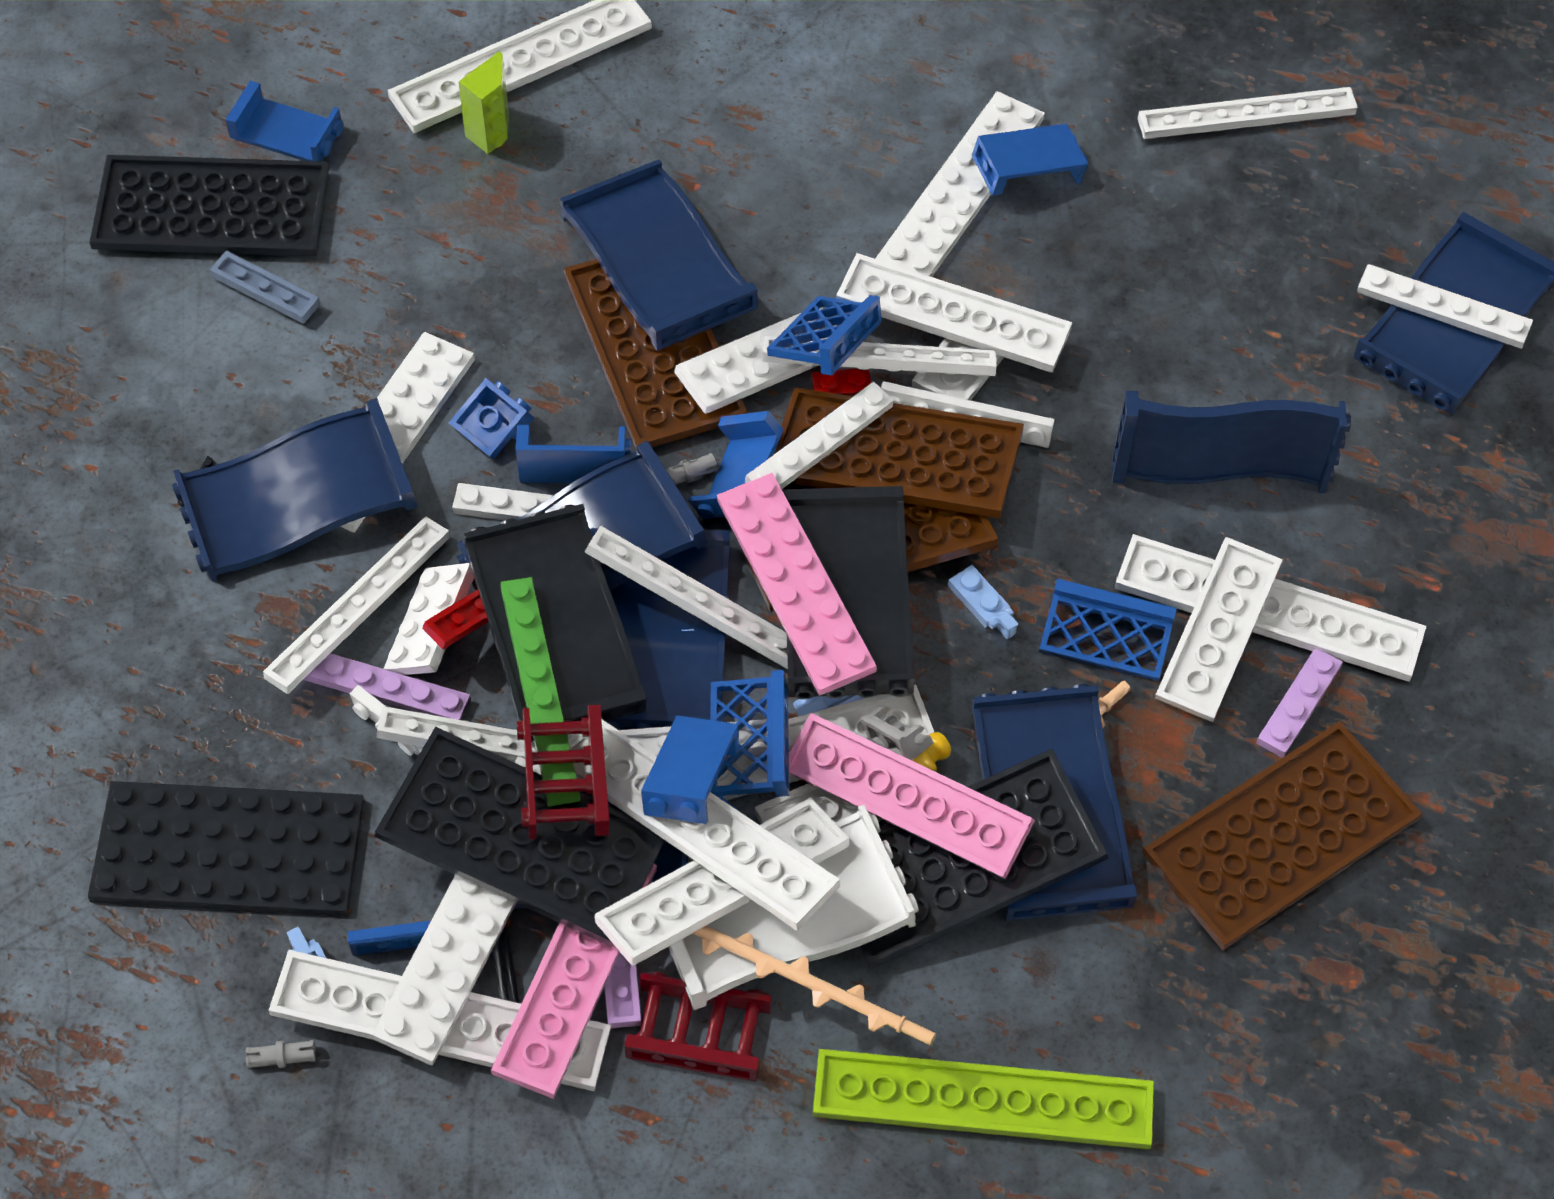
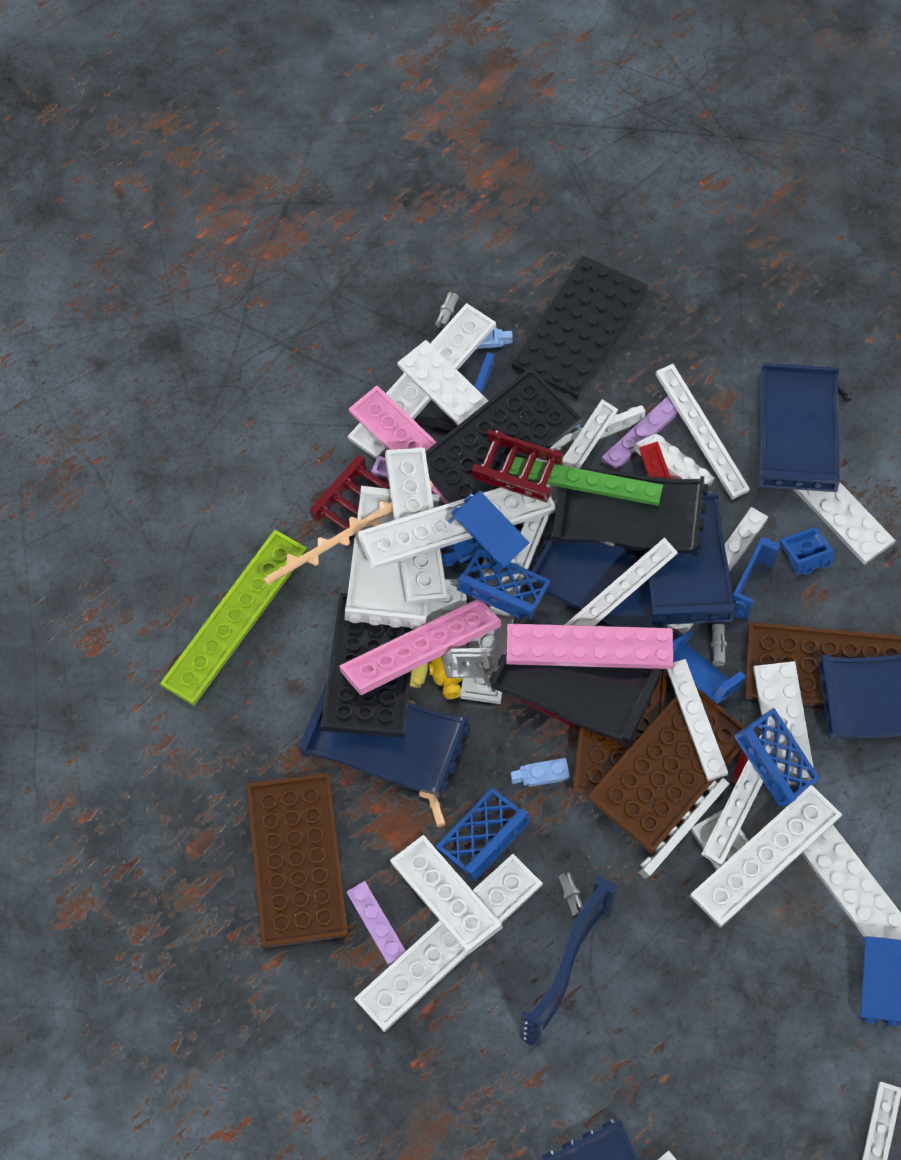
camera: 120 degrees right, 5 degrees up
none -> light grey pin [558,872,583,917]

